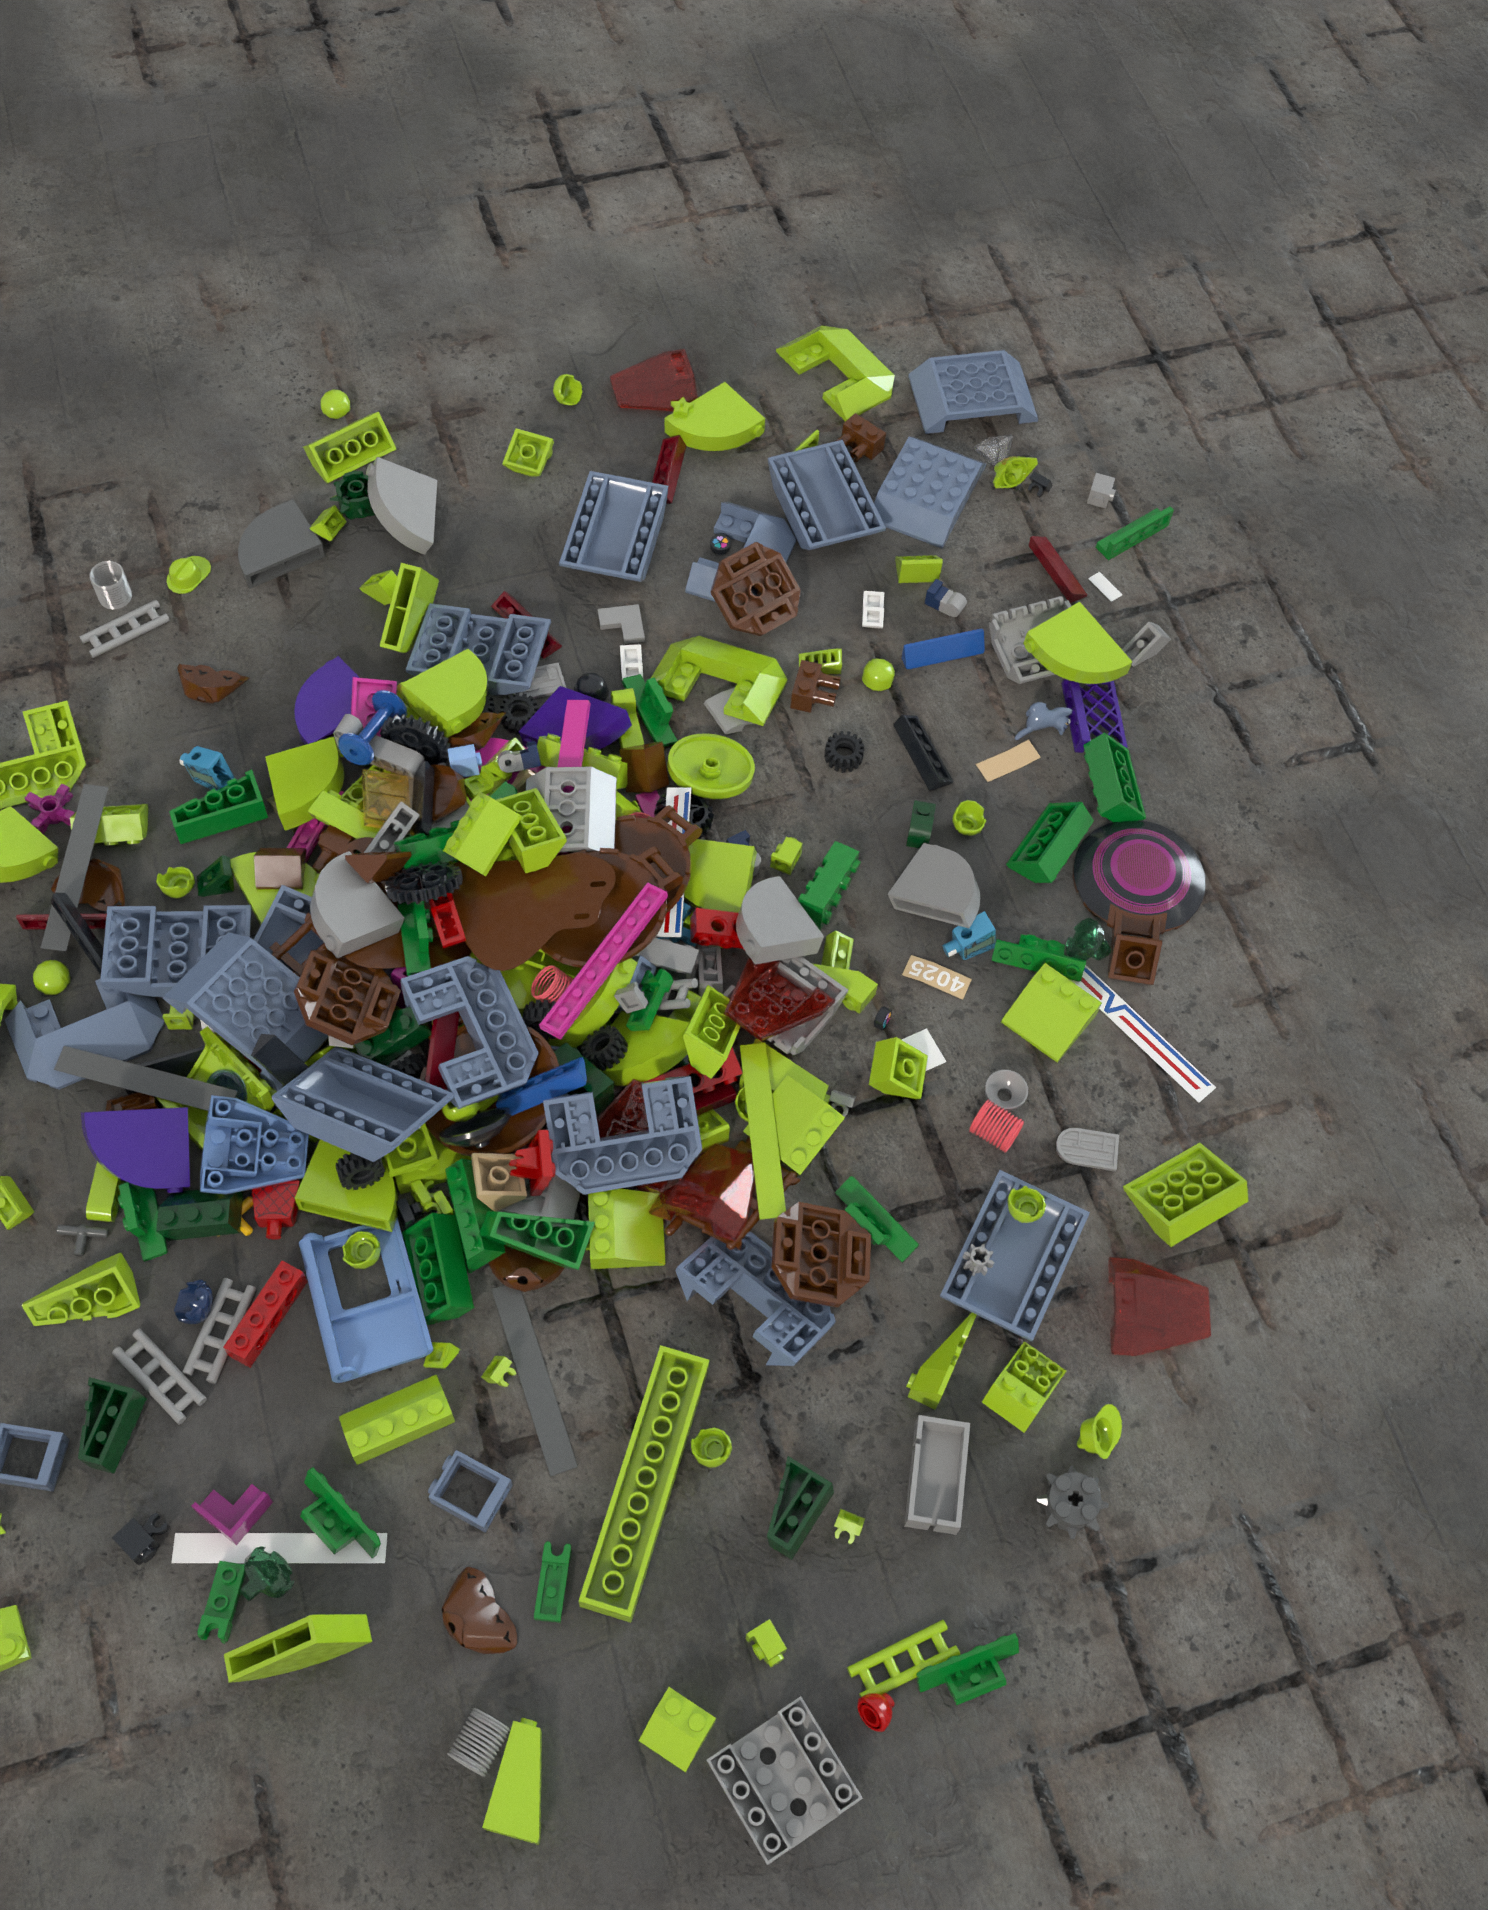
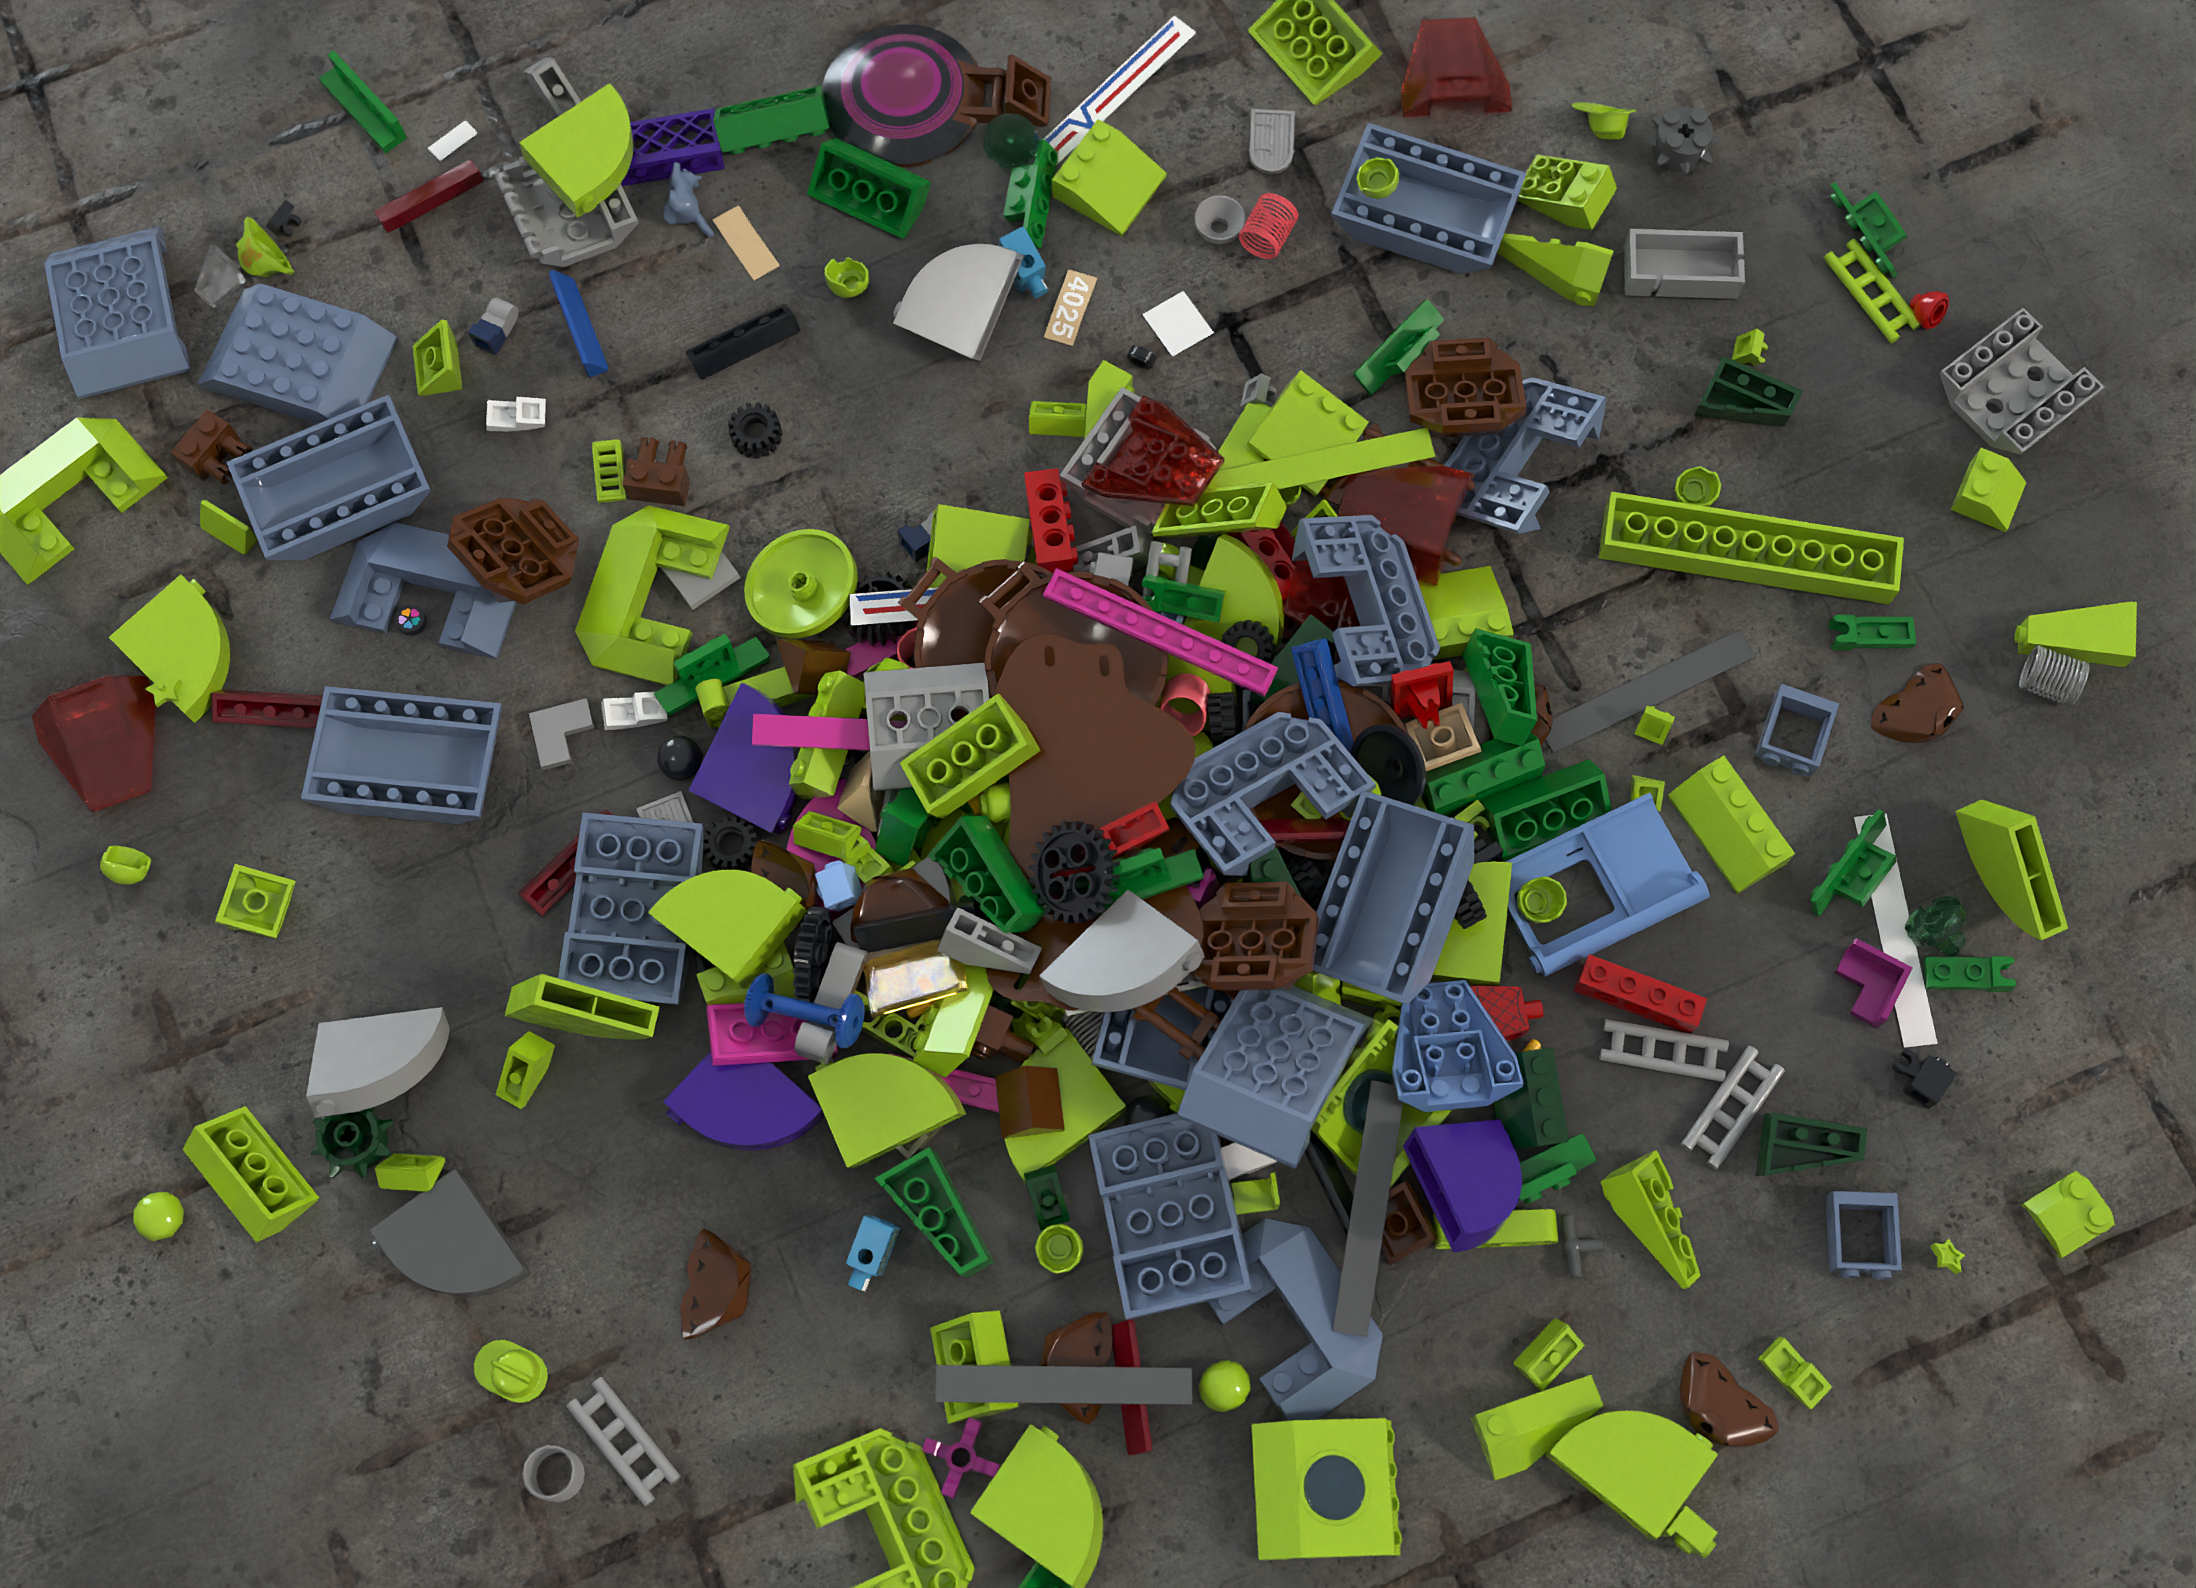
camera: 90 degrees left, 10 degrees up
black slope [51,893,103,976] -> none
dark blue hair [174,1279,213,1324] -> none
black slope [251,1034,309,1086] -> none
reddish brown slope [345,852,411,884] -> none
lime slope [443,791,522,876] -> none
leg [497,741,541,773] -> none
light grey tile [614,982,648,1013] -> none
light grey brick [736,876,824,964] -> none
lime brick [746,1619,787,1668] -> none
lime brick [770,837,803,875] -> none
green wedge [798,841,861,930] -> none
lime hair [862,658,895,691] -> none
lime slope [869,1037,928,1099] -> none
dark green brick [906,800,936,848] -> none
light grey gear [962,1244,994,1276] -> none
light grey brick [1087,473,1116,508] -> none

